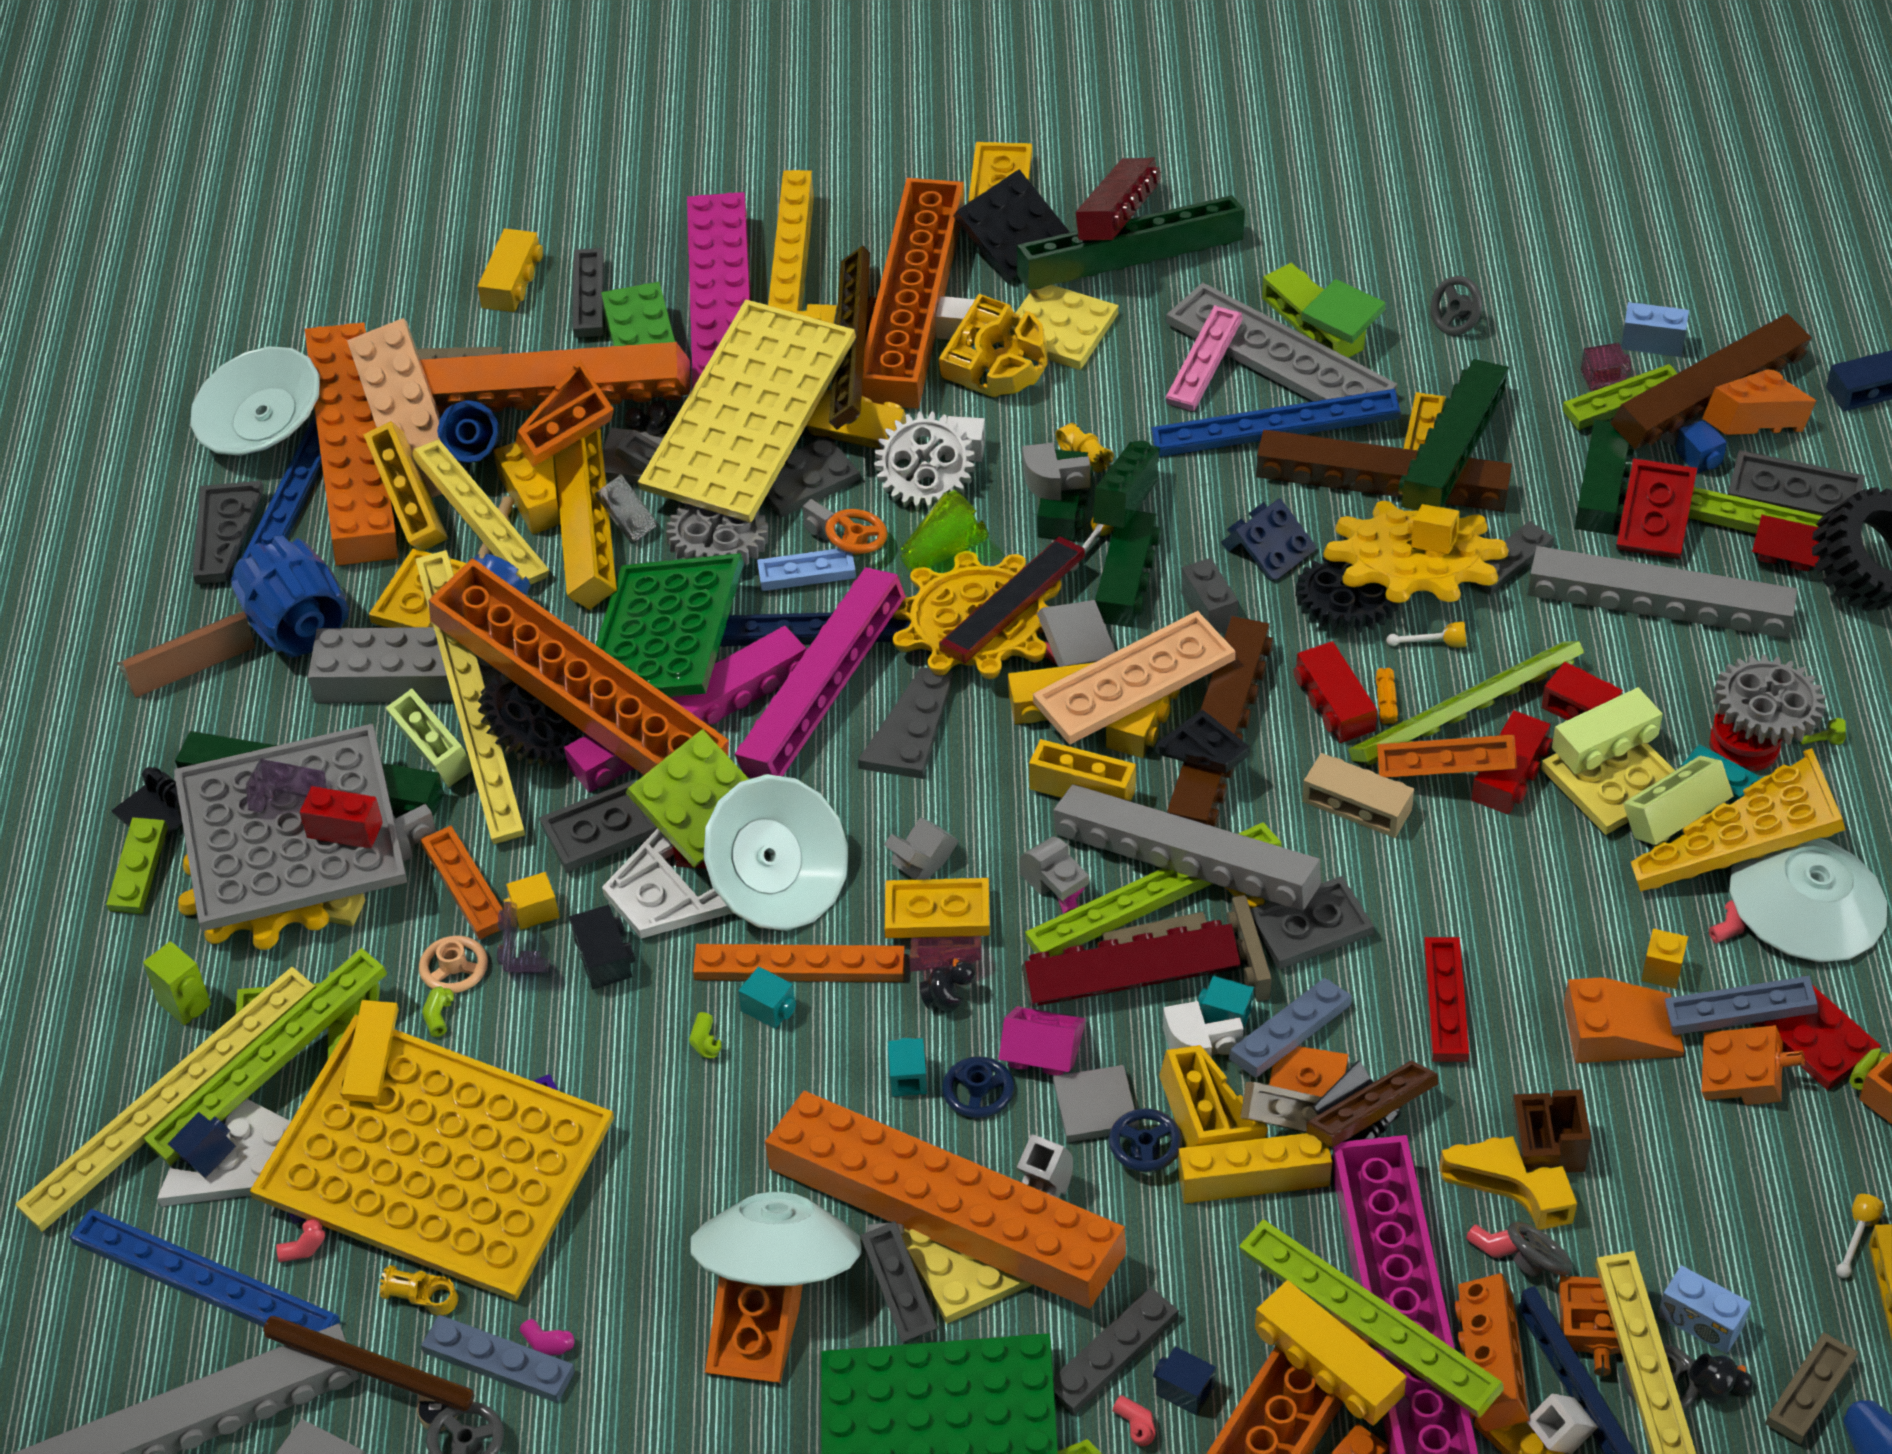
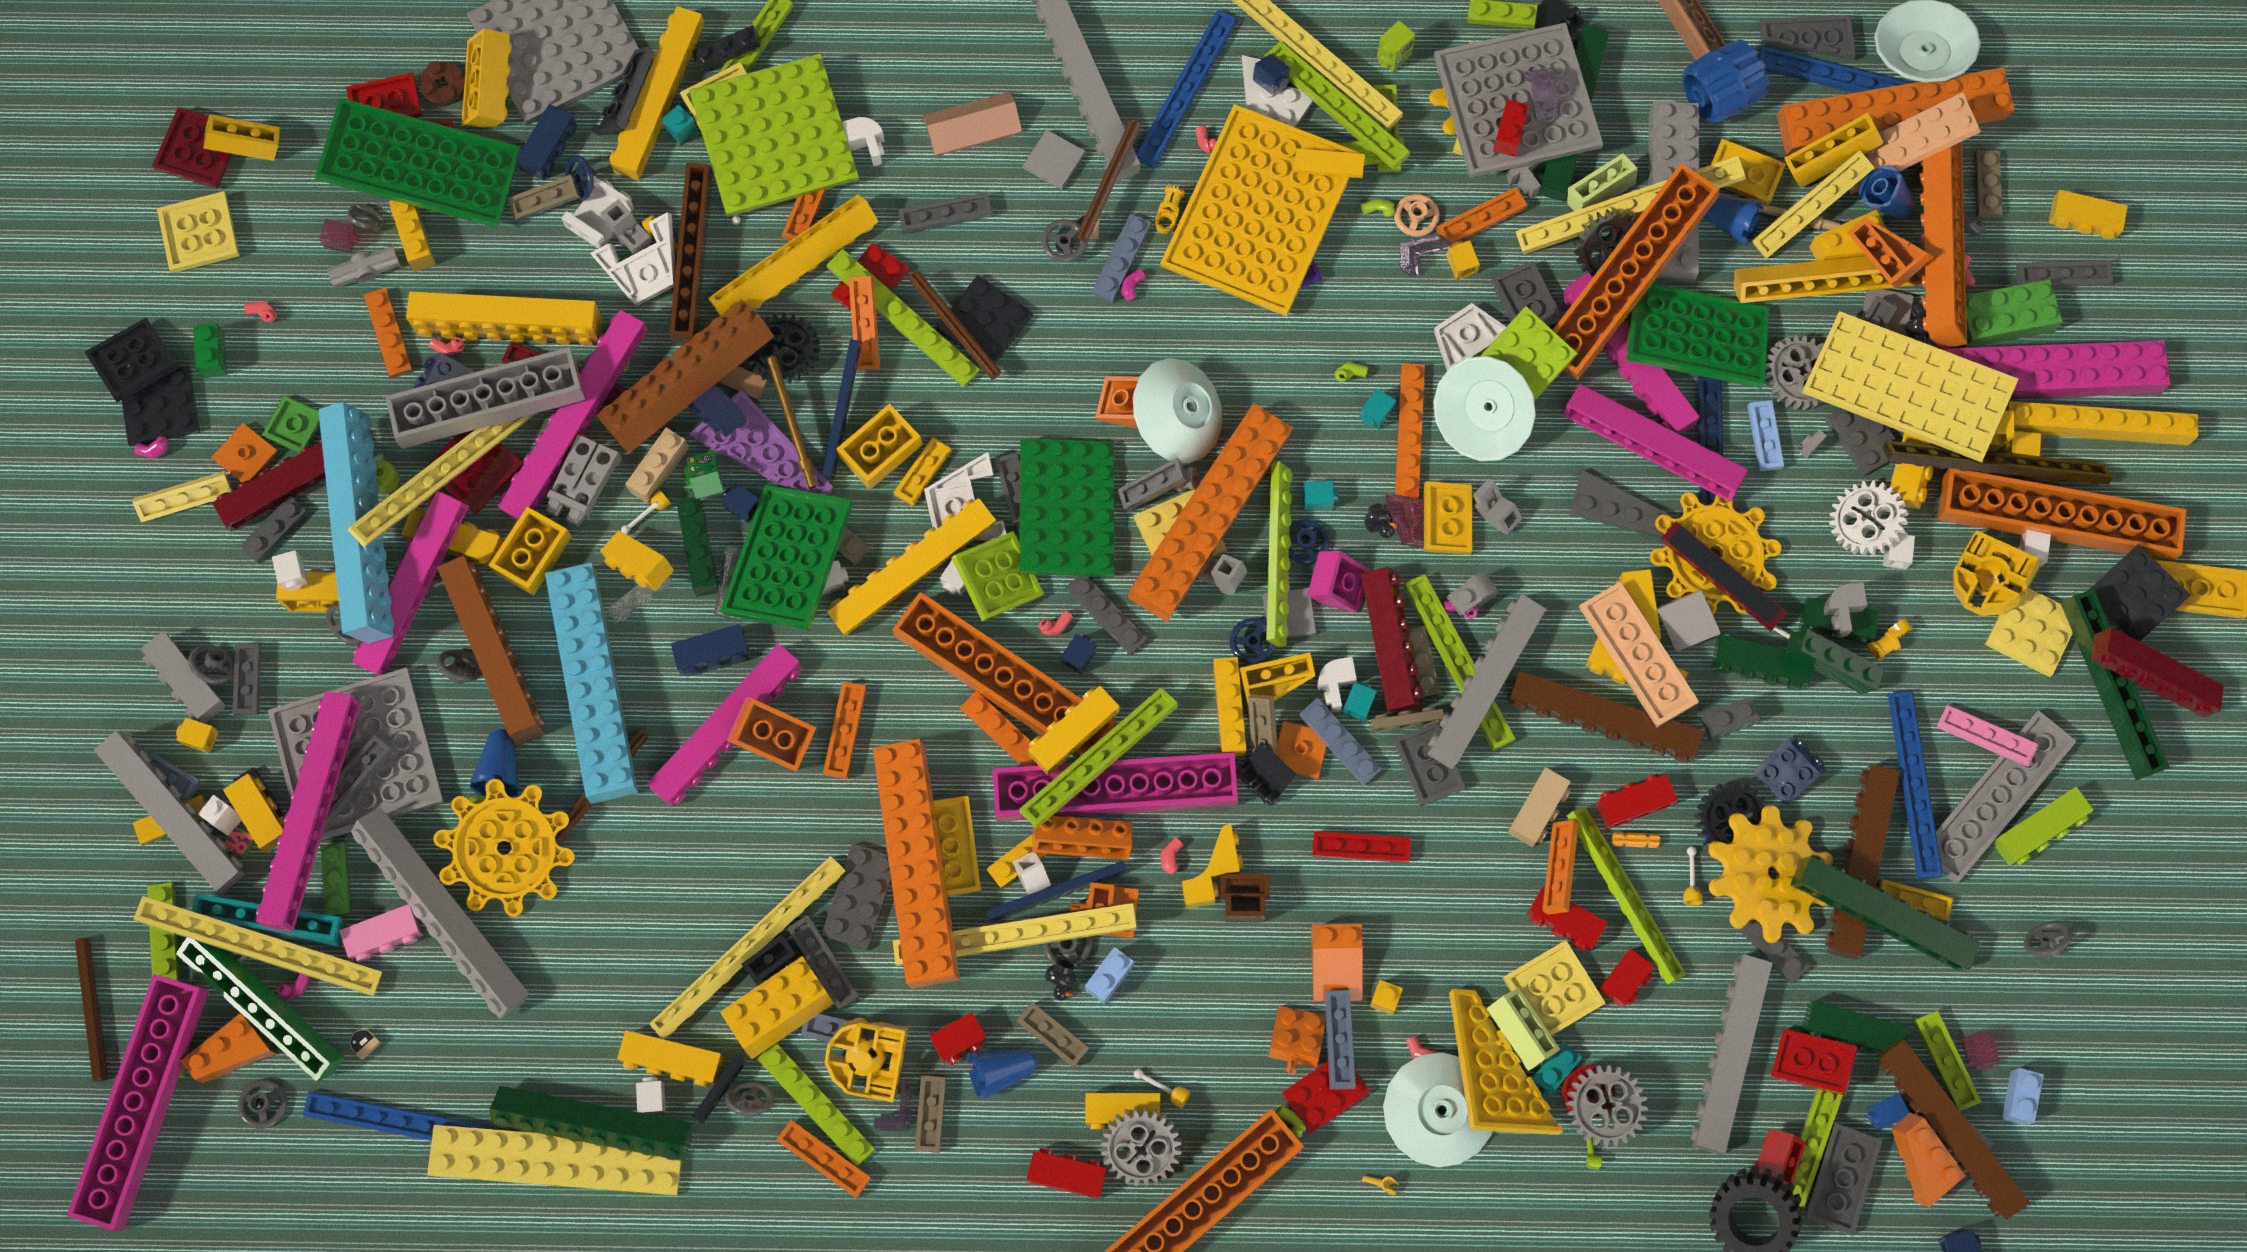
camera: 90 degrees right, 25 degrees up
black brick [569,904,635,990] -> none
clear smoke plate [595,474,659,545] -> none
orange piece [825,509,888,555] -> none
clear neon green cone [900,489,989,571] -> none
yellow brick [1029,739,1136,802] -> none
black wing [1156,709,1250,773] -> none
bright green tile [1301,279,1386,344] -> none
reddish brown tile [1306,1060,1438,1148] -> none
yellow brick [1408,504,1459,554] -> none
dark grey piece [1508,1222,1573,1277] -> none
yellowish green brick [1552,687,1663,775] -> none
none -> lime plate [1266,461,1292,647]

